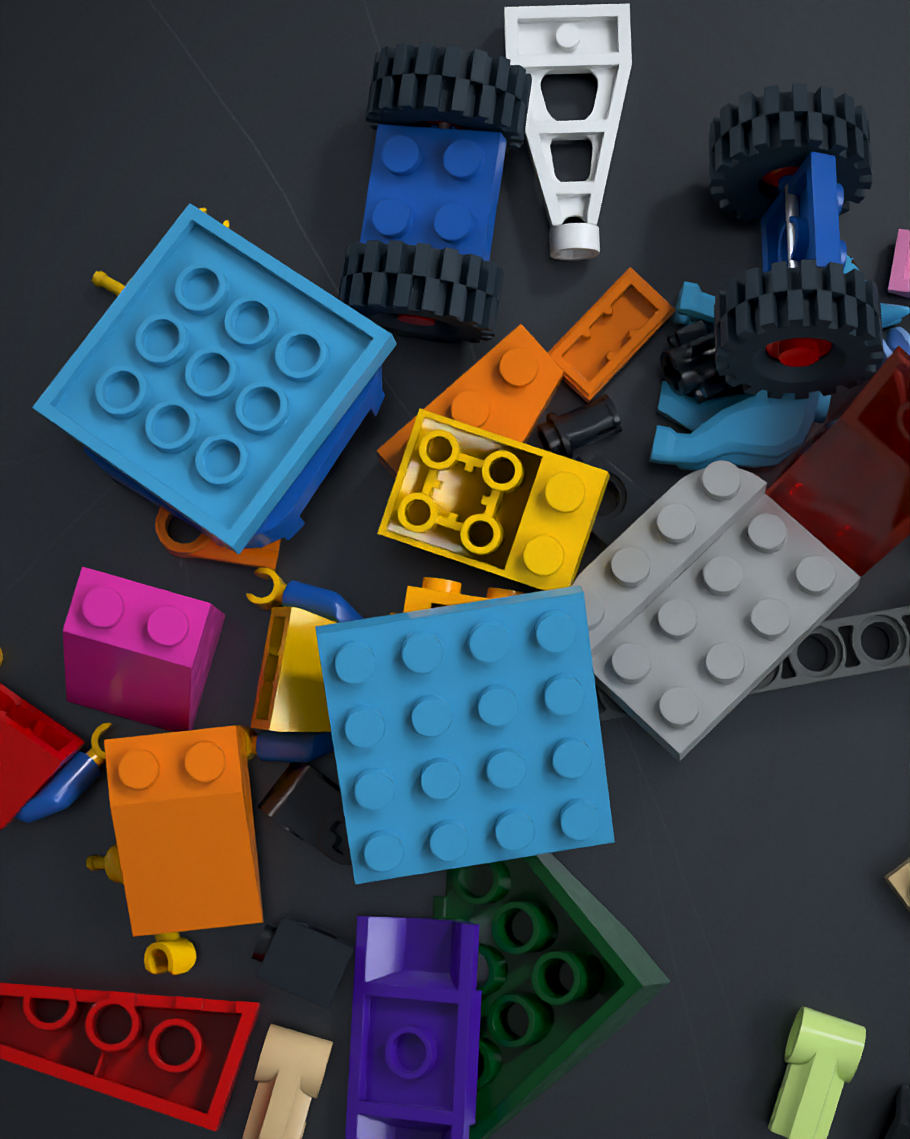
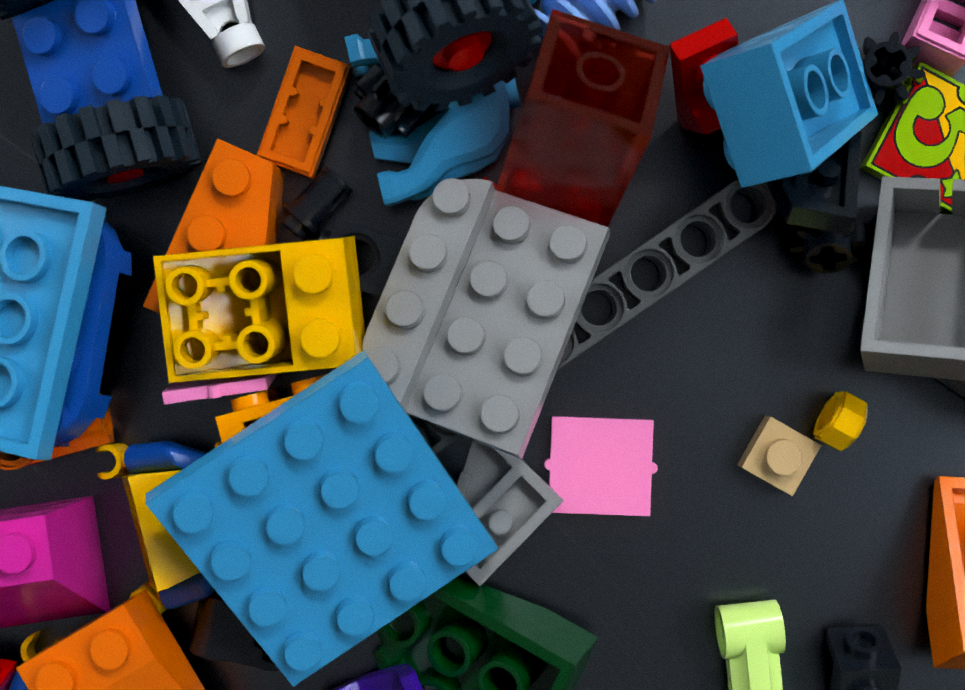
camera: 25 degrees left, 5 degrees up
none -> bright pink piece [162,373,278,405]
none -> light grey wing [457,441,564,586]
none -> bright pink piece [544,416,658,516]

